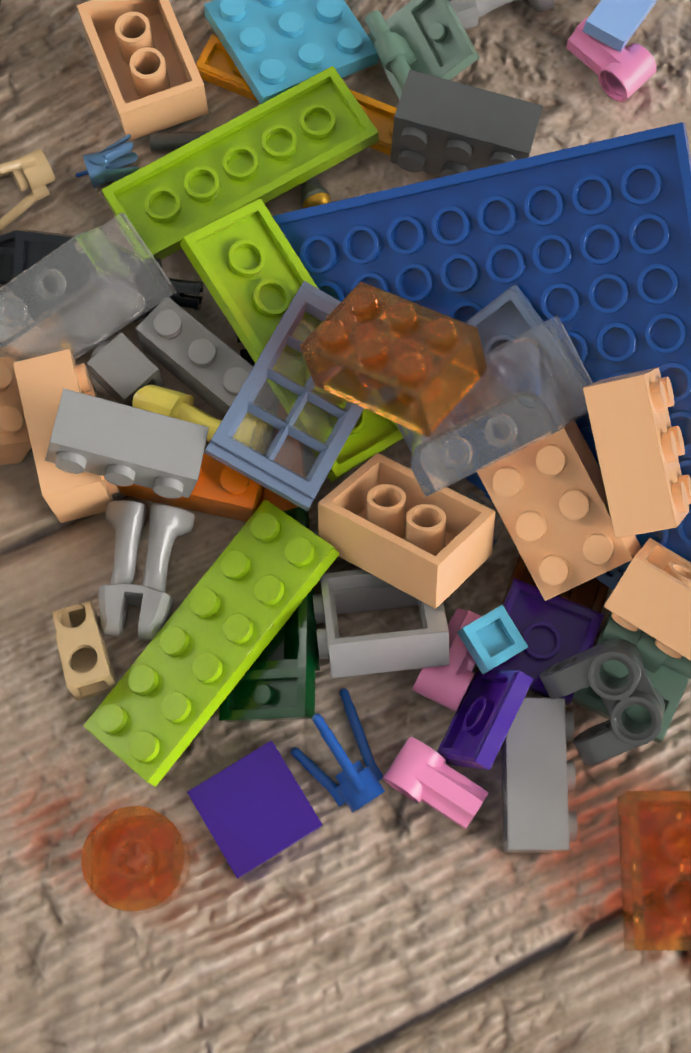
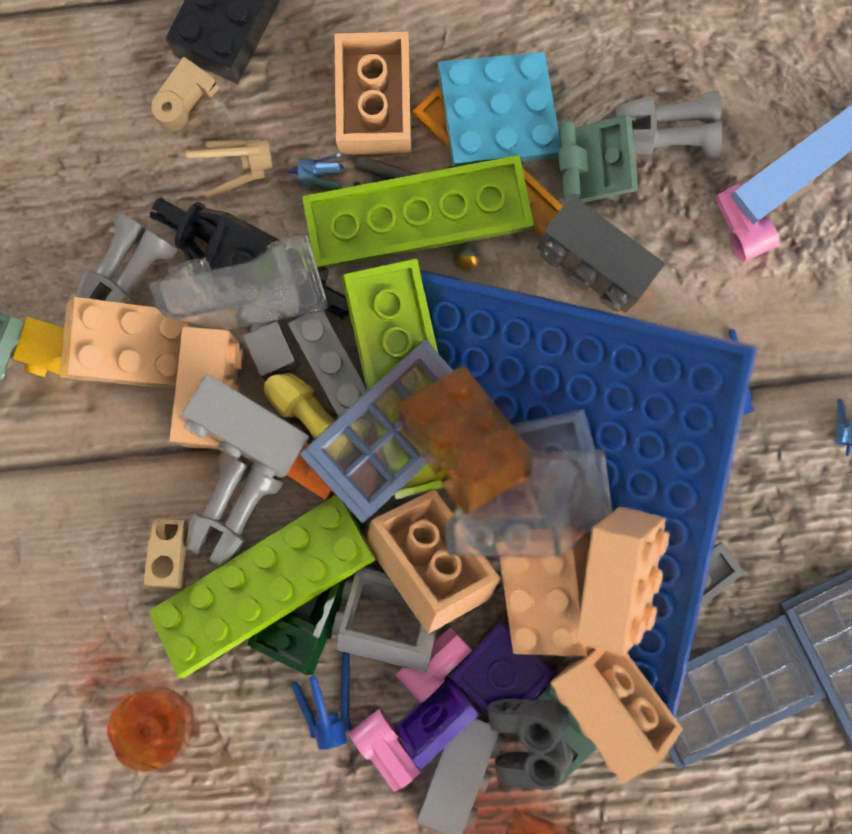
camera: 25 degrees right, 10 degrees up
dark purple tile [187,740,323,879] -> none
medium azure plate [457,605,528,674] -> none

